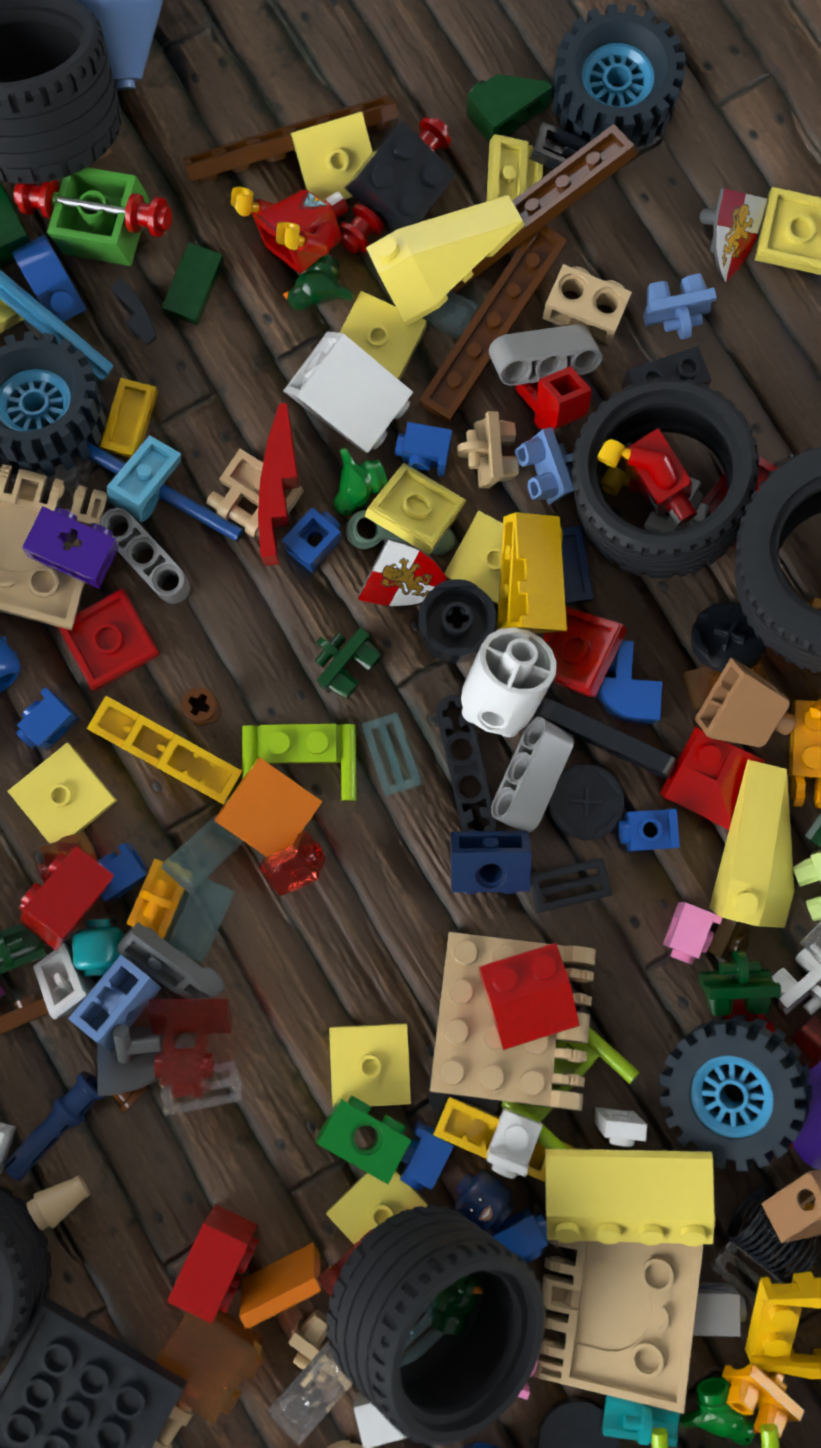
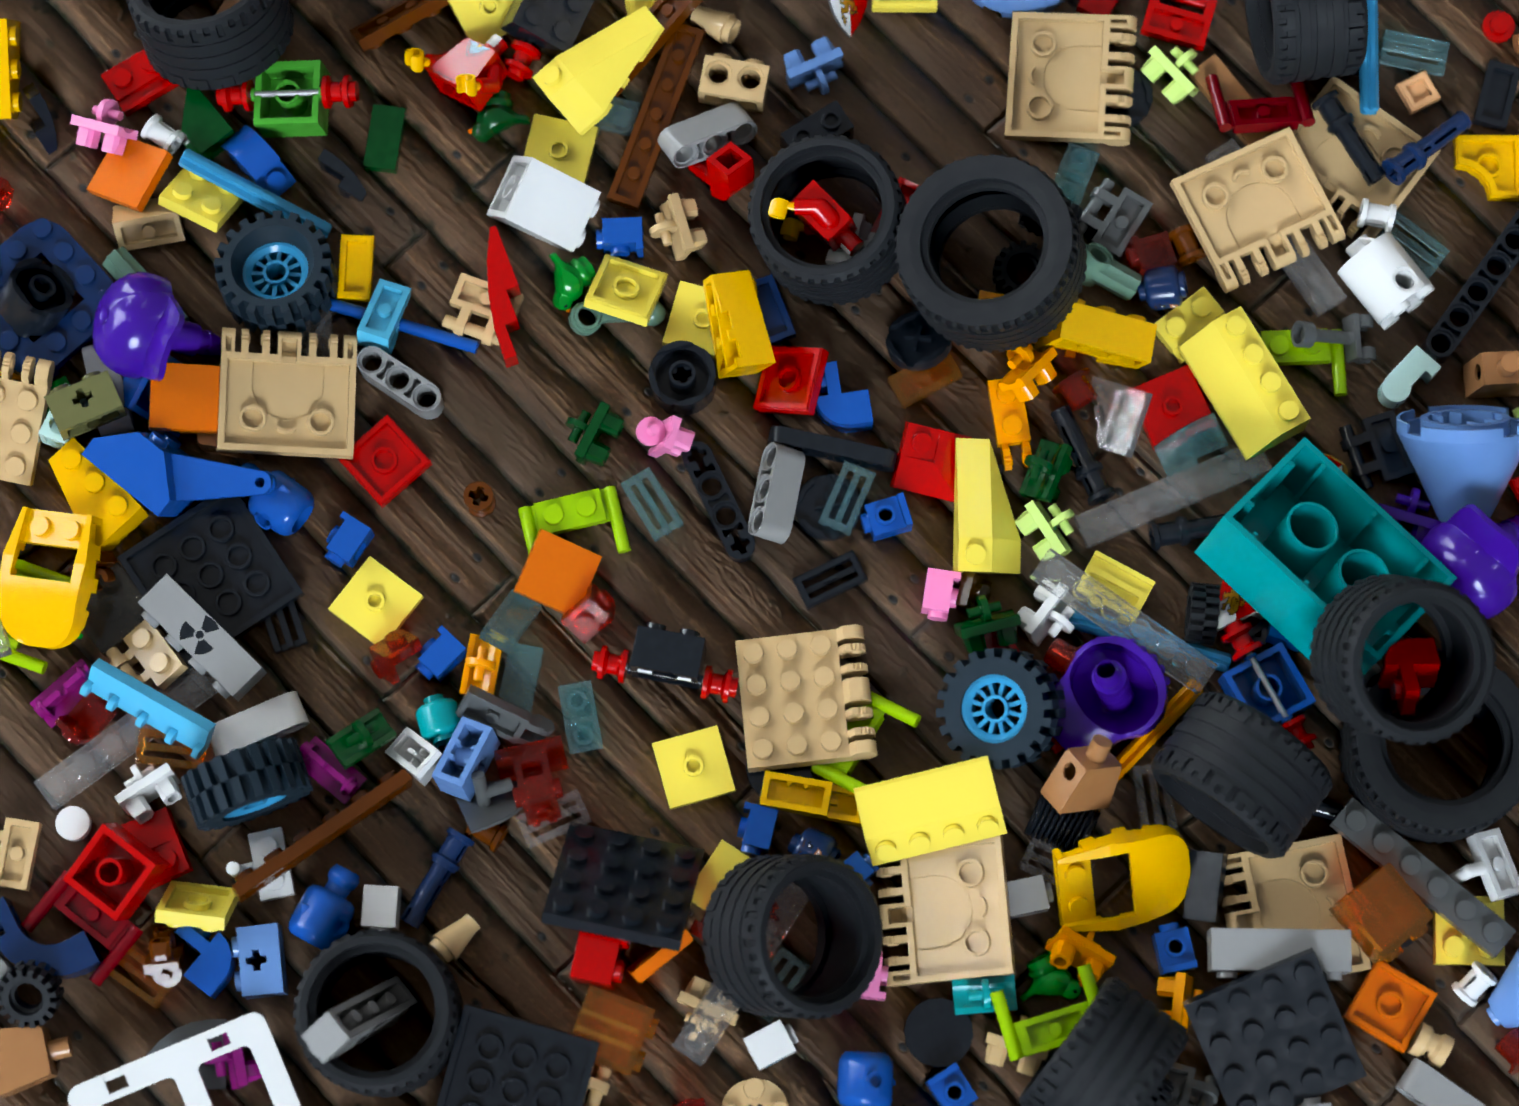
camera: 15 degrees left, 5 degrees down
red brick [19,846,115,952] -> none
dark purple brick [22,506,119,589] -> none
yellow slope [87,696,242,804] -> none
blue brick [282,507,342,574] -> none
green brick [315,1095,411,1184] -> none
shield [357,538,447,606] -> none
dark green animal [430,1273,483,1336] -> none
dark blue brick [450,831,531,894] -> none
white cylinder [461,627,557,737] -> none
red slope [479,943,580,1050] -> none
white bracket [486,1108,542,1179] -> none
medium blue hips [515,427,574,505] -> none
white plate [594,1107,647,1147] -> none
medium nougat torso [695,658,796,747] -> none
none -> black plate [541,822,704,951]
none -> clear light blue slope [558,680,603,754]
none -> black brick [591,622,739,703]
none -> bright pink hips [636,415,695,458]
none -> tan cone [690,5,741,44]
none -> clear light blue tile [819,461,876,536]

